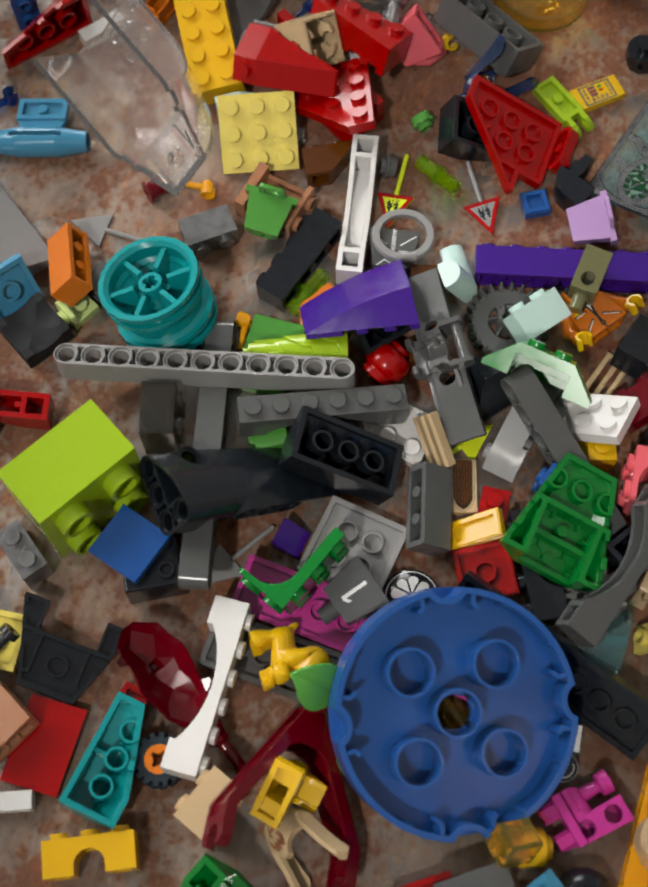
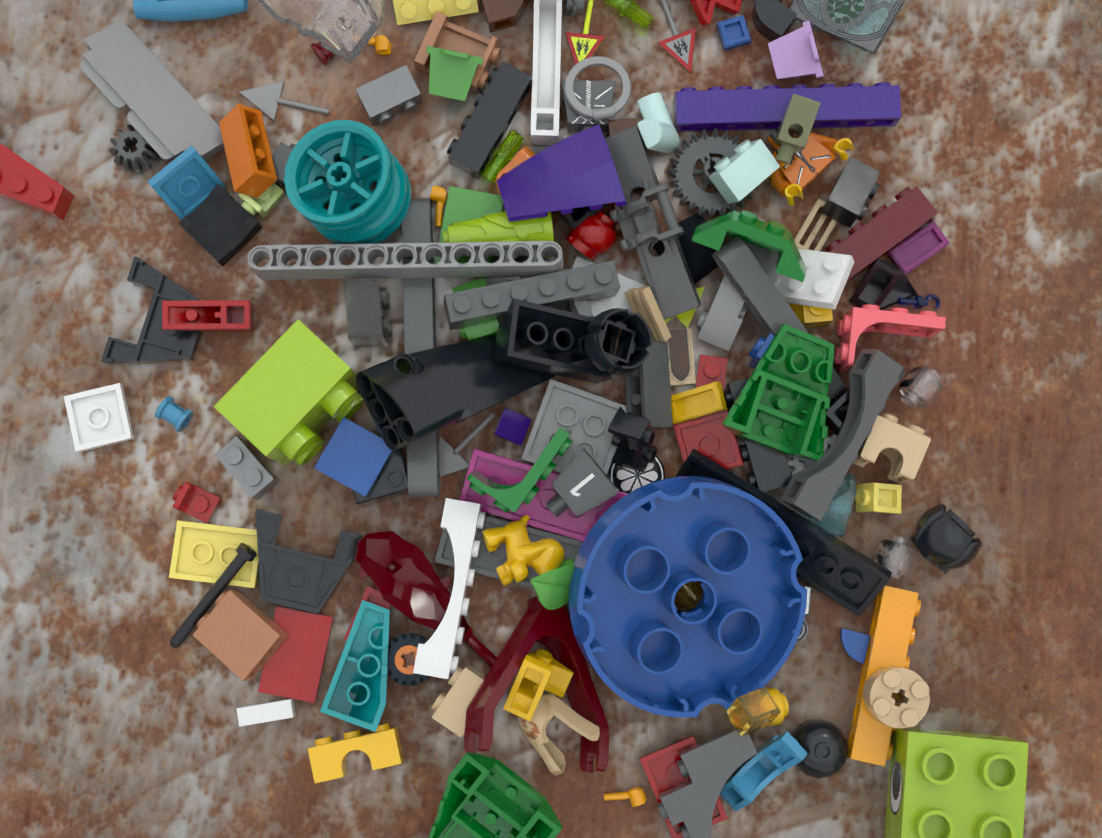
camera: 10 degrees left, 15 degrees up
dark pink hips [537,769,634,853] -> none
none -> black piece [584,308,652,375]
none -> black window [607,407,657,473]
none -> blue tile [840,628,870,664]

